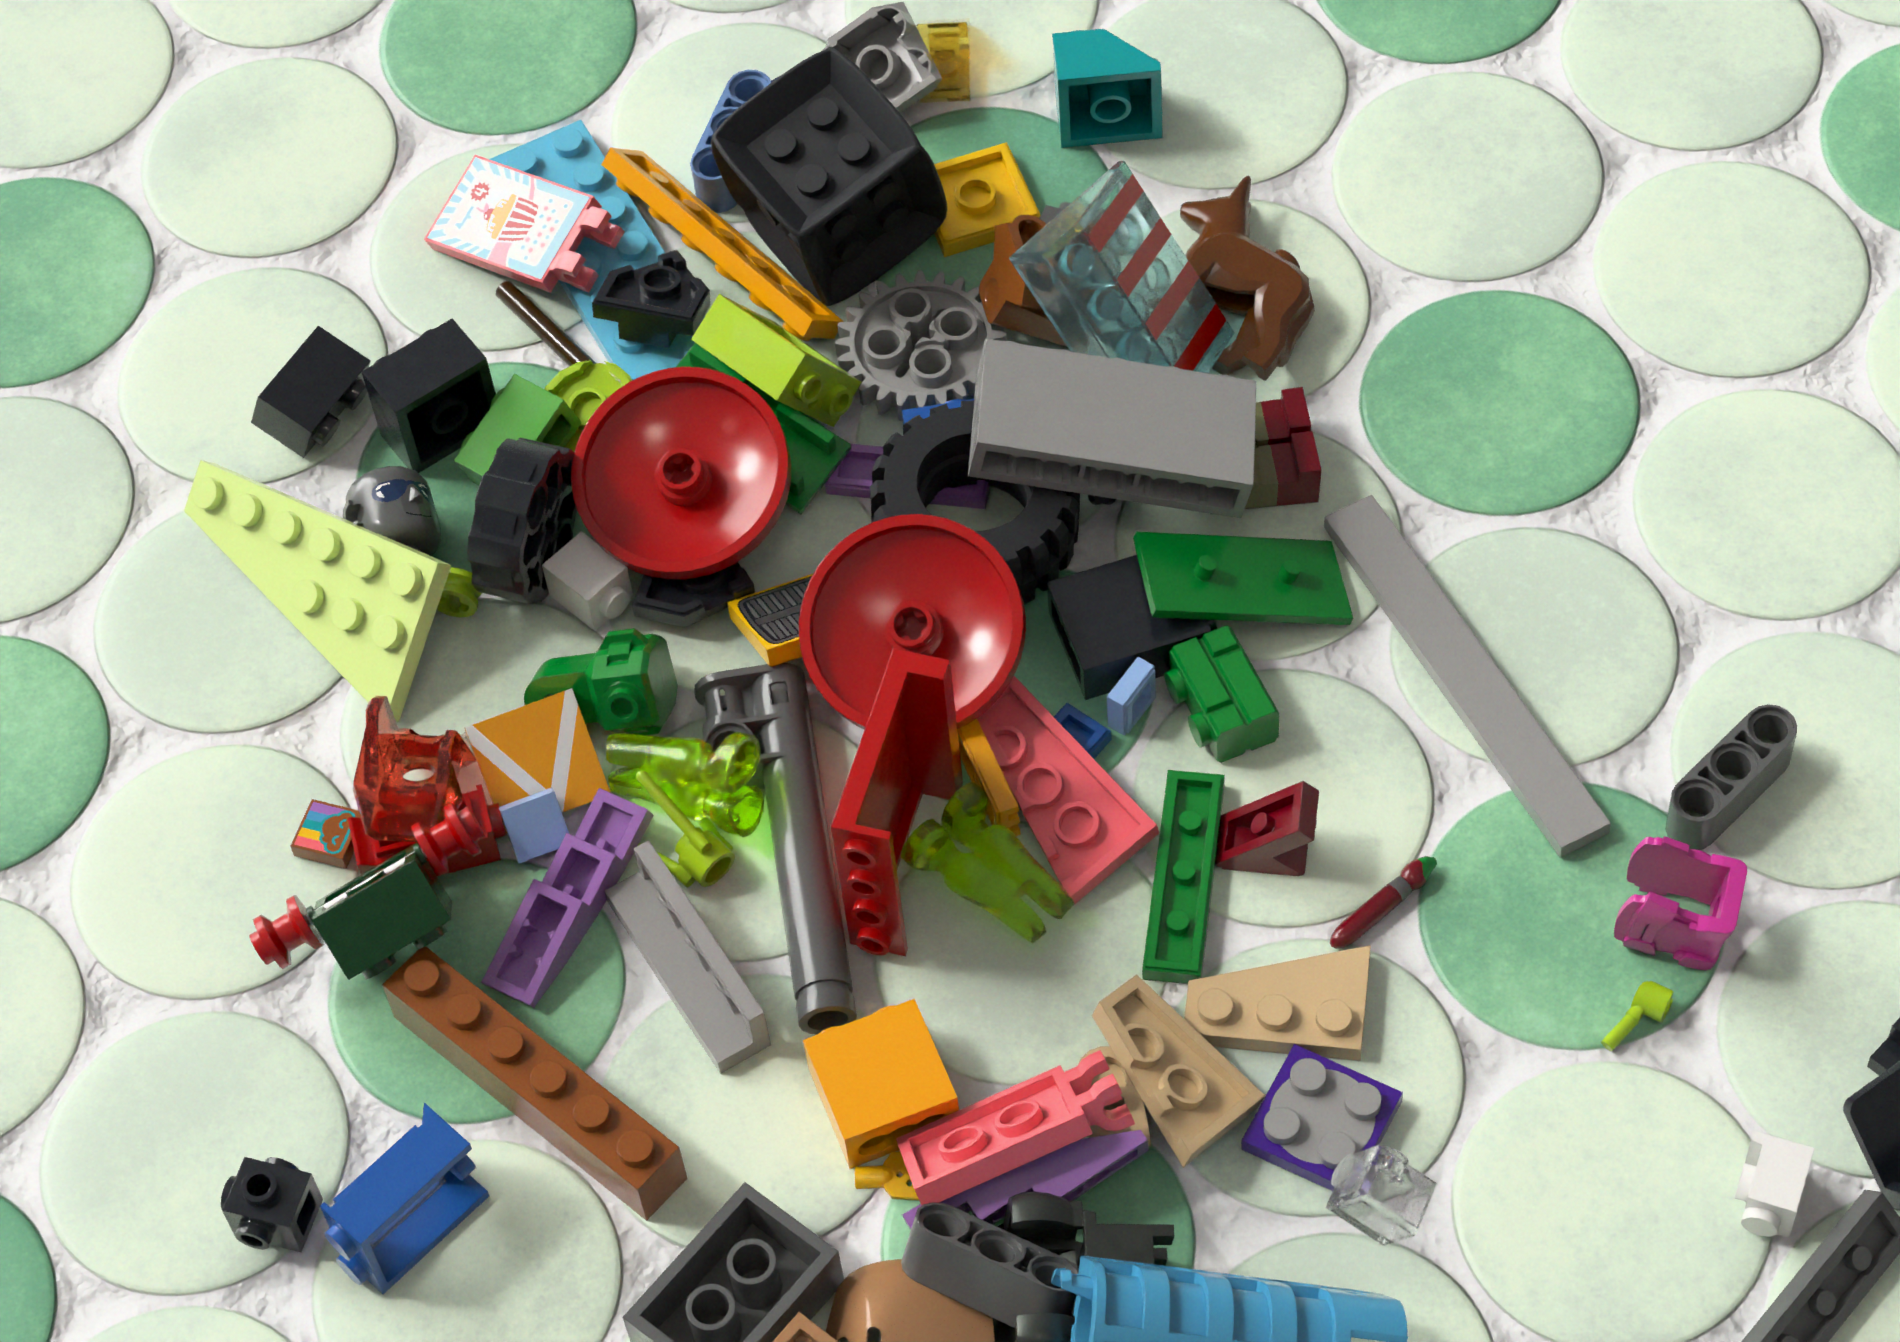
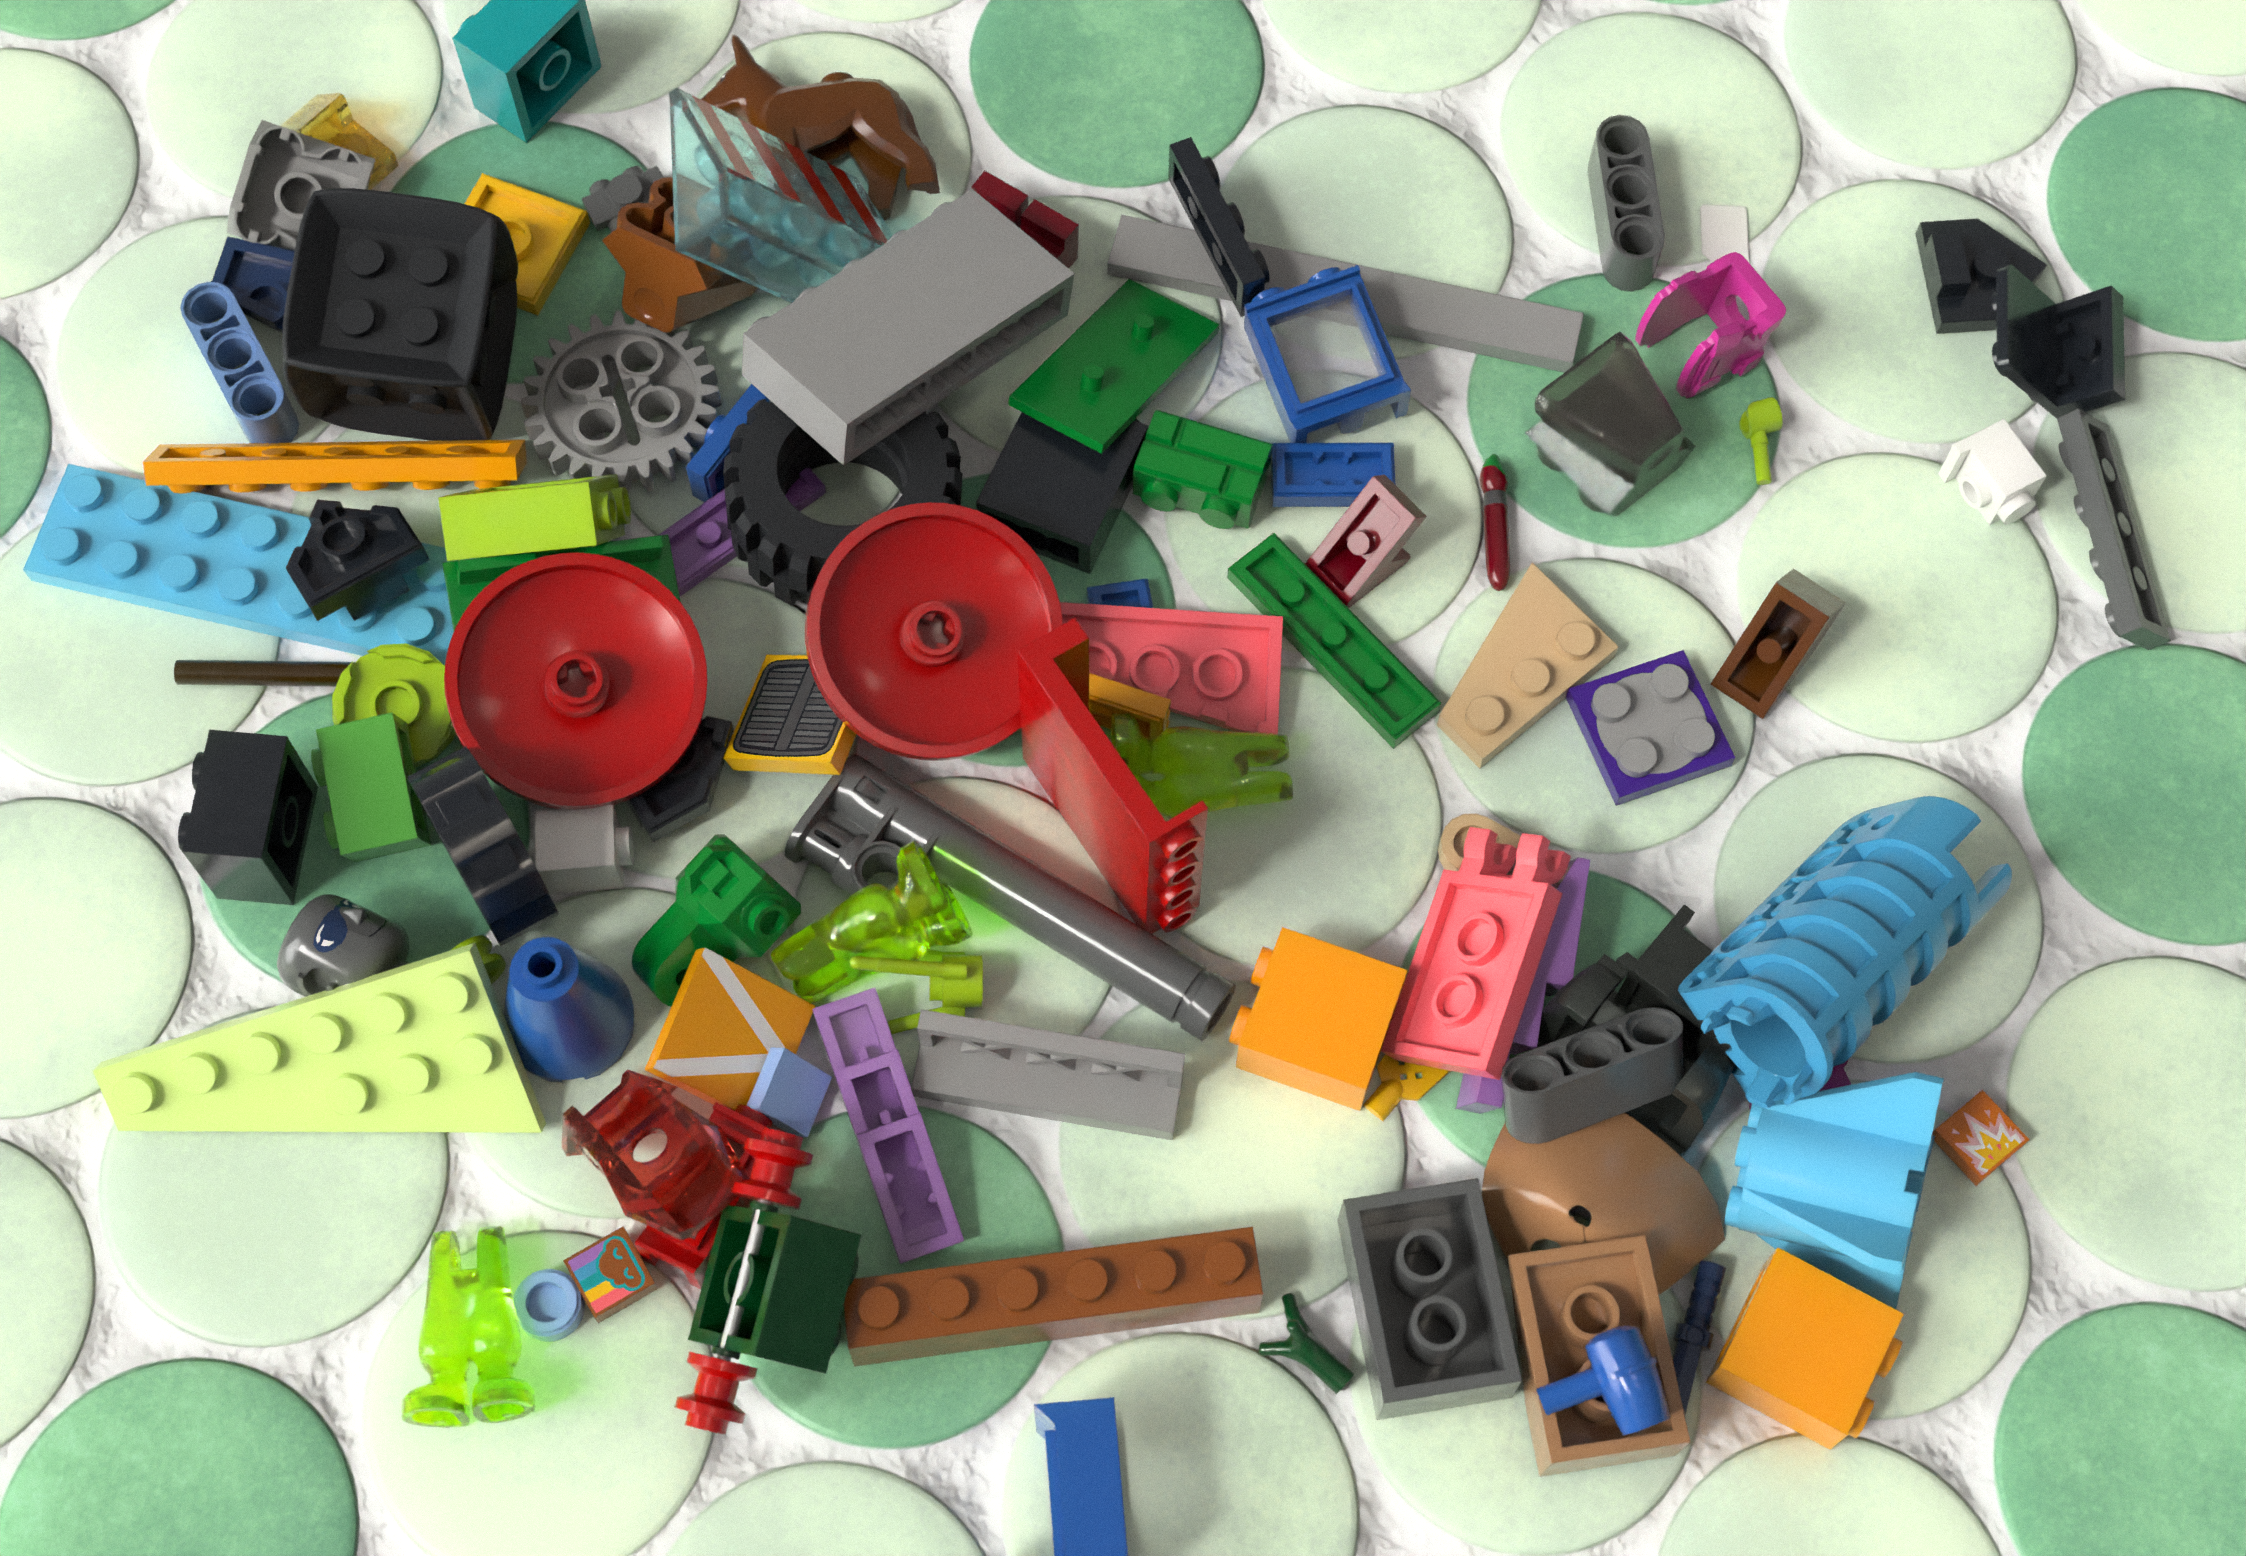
camera: 55 degrees left, 10 degrees up
black brick [251,326,371,458] -> none
tile [424,155,624,293] -> none
tan wing [1092,974,1265,1168] -> none
light blue tile [1107,657,1156,736] -> none
clear brick [1325,1145,1437,1246] -> none
none -> clear neon green piece [401,1226,535,1428]
none -> blue cone [503,937,634,1083]
none -> tile [513,1269,585,1342]
none -> black plate [1168,137,1270,317]
none -> blue window [1244,265,1411,443]
none -> dark green bar [1259,1293,1354,1394]
none -> blue plate [1271,443,1396,507]
none -> clear smoke piece [1525,332,1696,517]
none -> white sticker [1700,205,1749,262]
none -> reddish brown slope [1710,568,1846,719]

